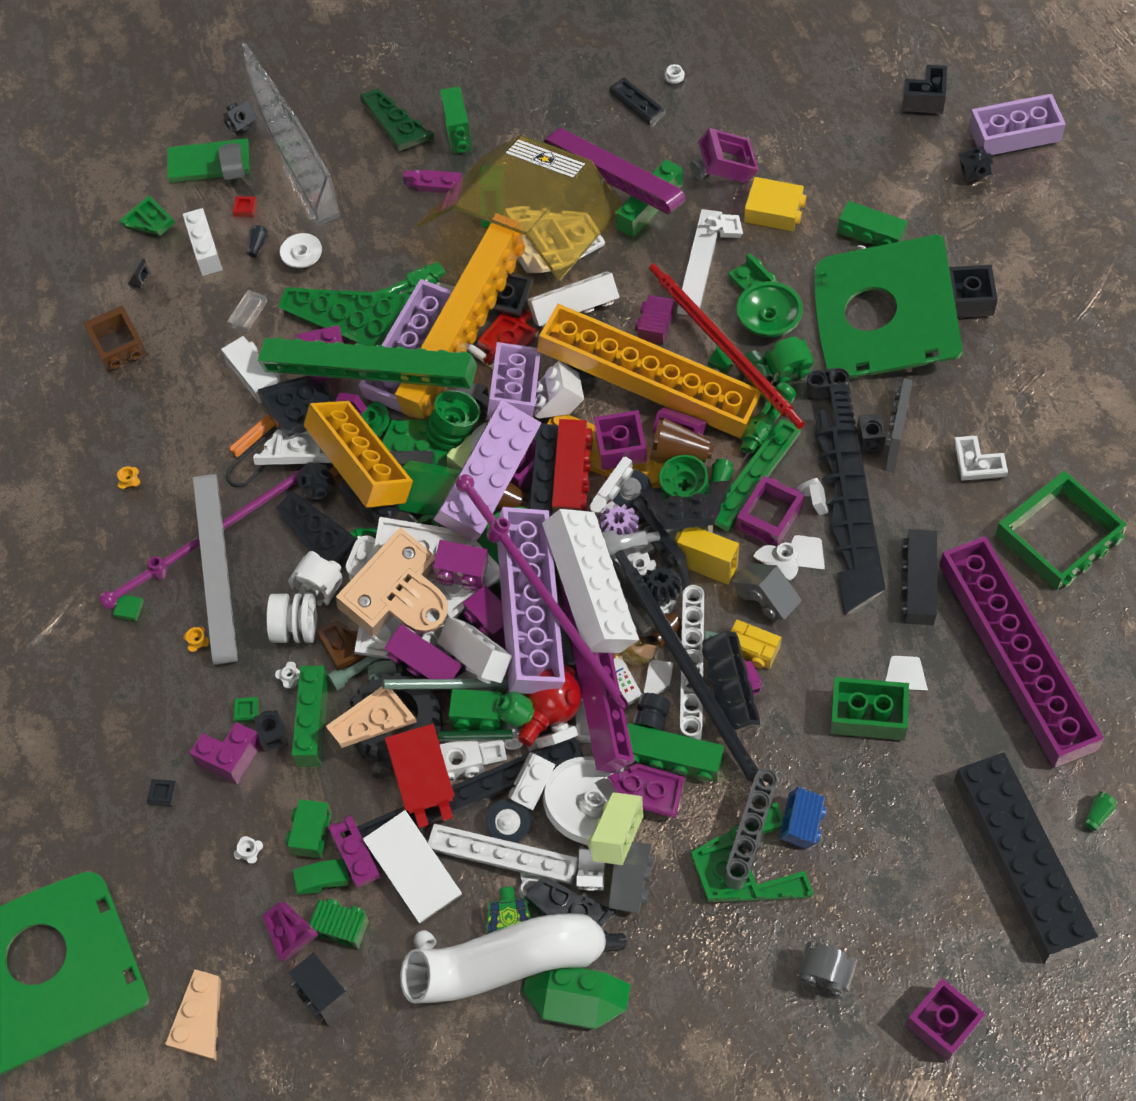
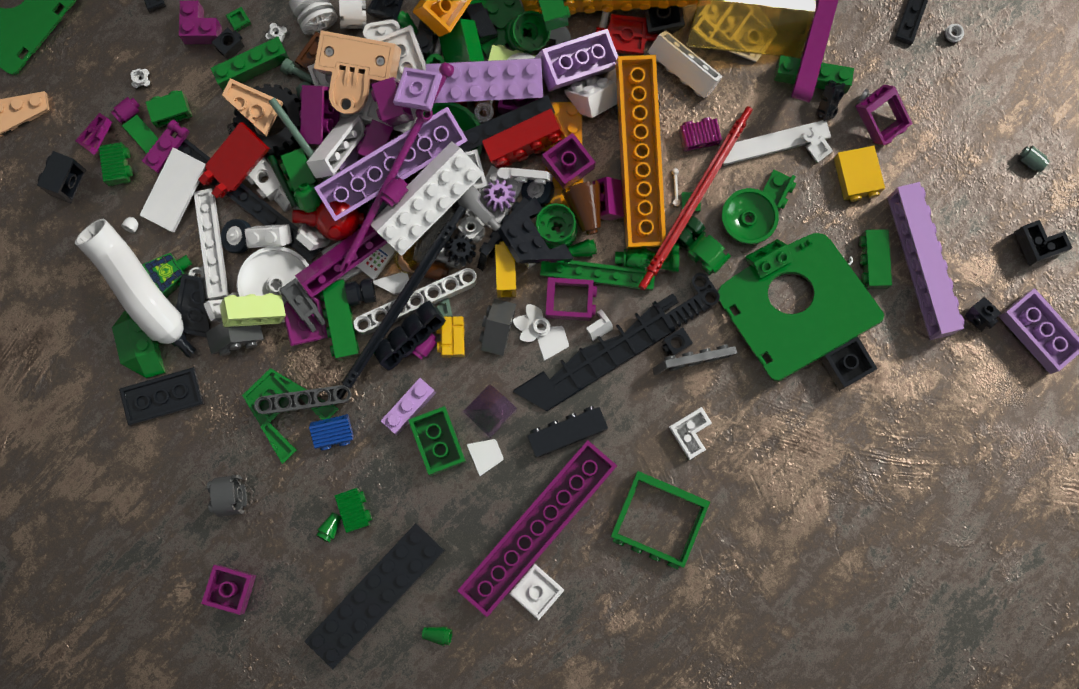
camera: 55 degrees right, 20 degrees up
none -> magenta brick [111,97,140,123]
none -> black tile [119,367,205,426]
none -> dark grey hinge [279,278,326,333]
none -> green cone [316,512,342,543]
none -> green brick [334,488,372,533]
none -> magenta brick [380,178,409,207]
none -> lavender brick [381,378,436,436]
none -> lavender tile [393,67,442,111]
none -> slope [463,384,517,438]
none -> clear brick [474,102,494,123]
none -> white tile [509,564,564,620]
none -> green bracket [745,239,793,278]
none -> black hinge [817,80,845,121]
none -> lavender brick [887,182,964,340]
none -> sand green brick [1020,145,1050,172]

